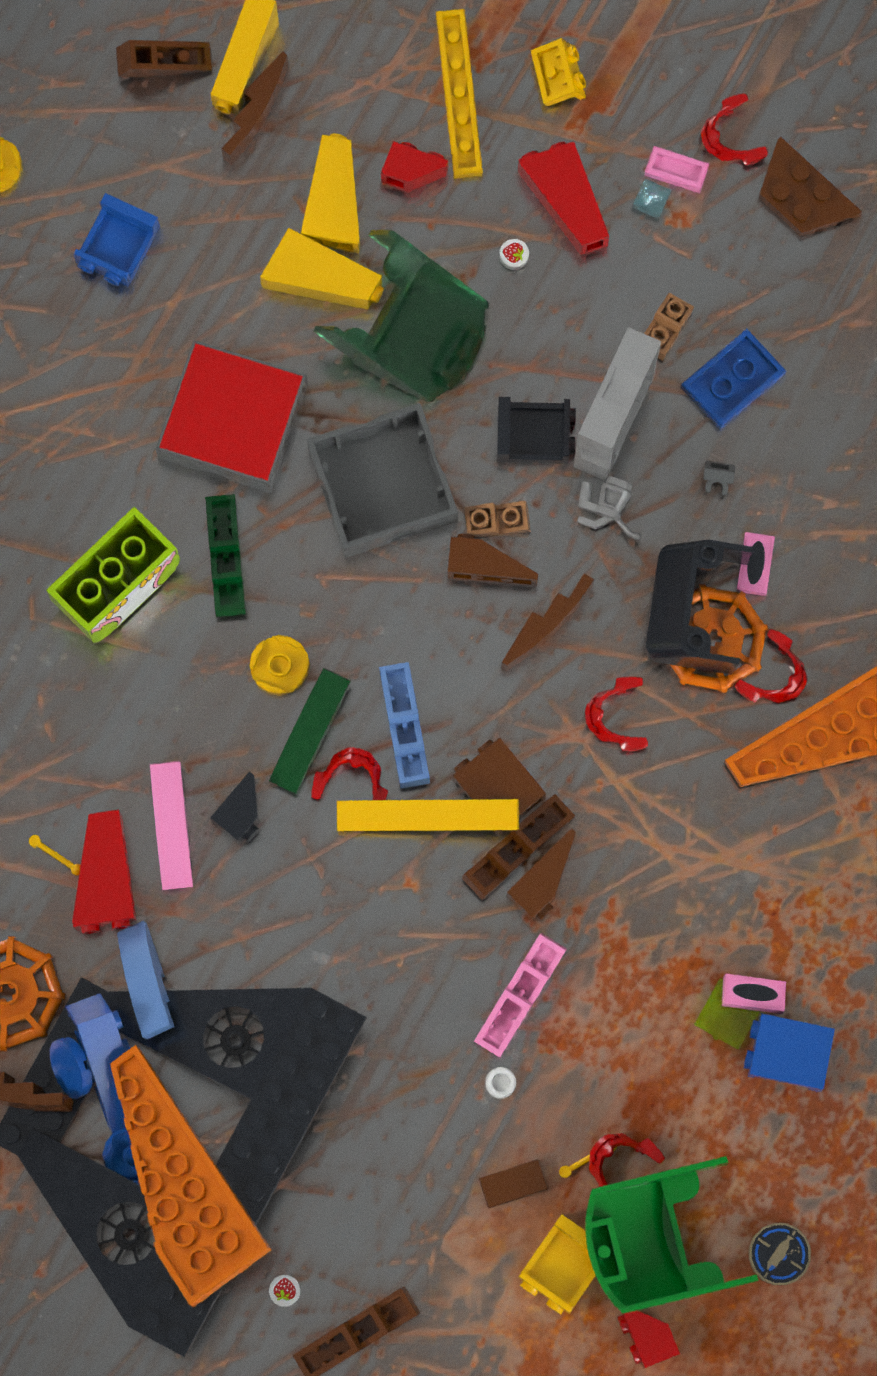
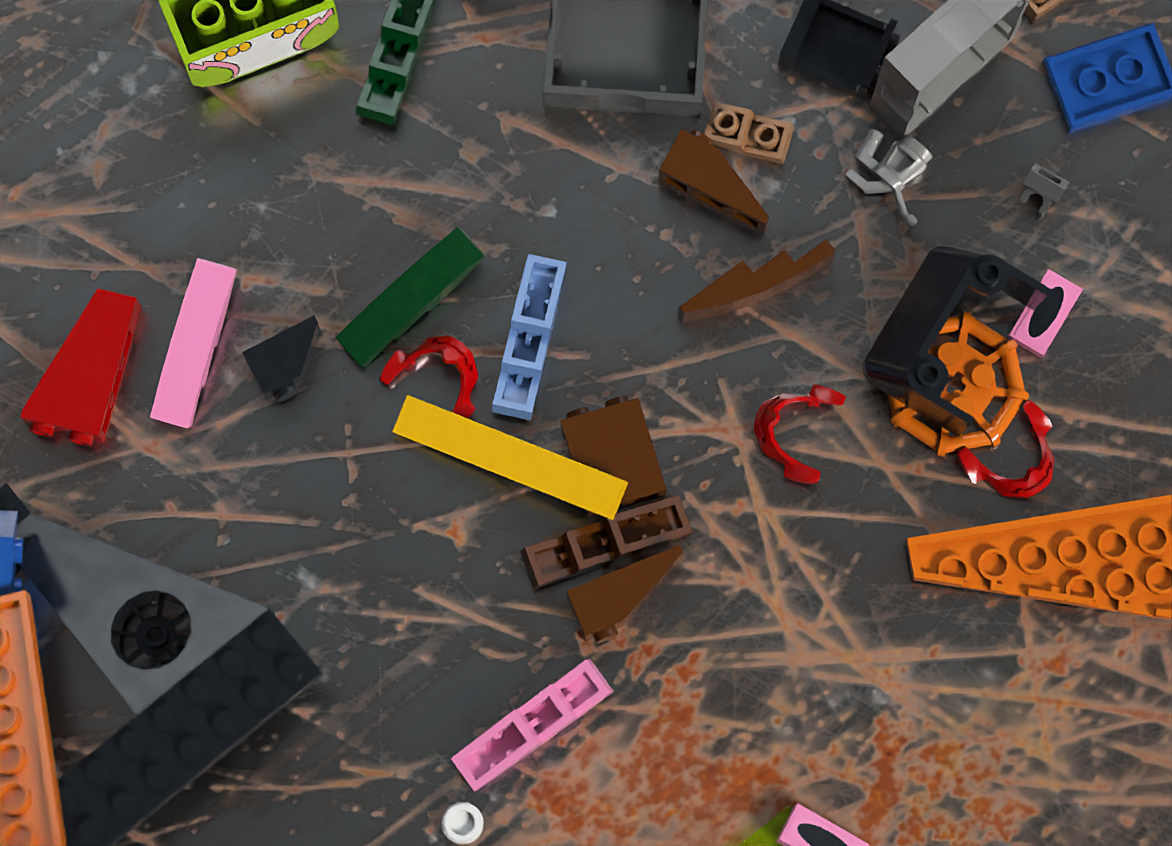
camera: 20 degrees right, 0 degrees up
yellow hinge [29,835,81,875] -> none
medium blue slope [117,920,174,1039] -> none
yellow tile [249,635,310,696] -> none

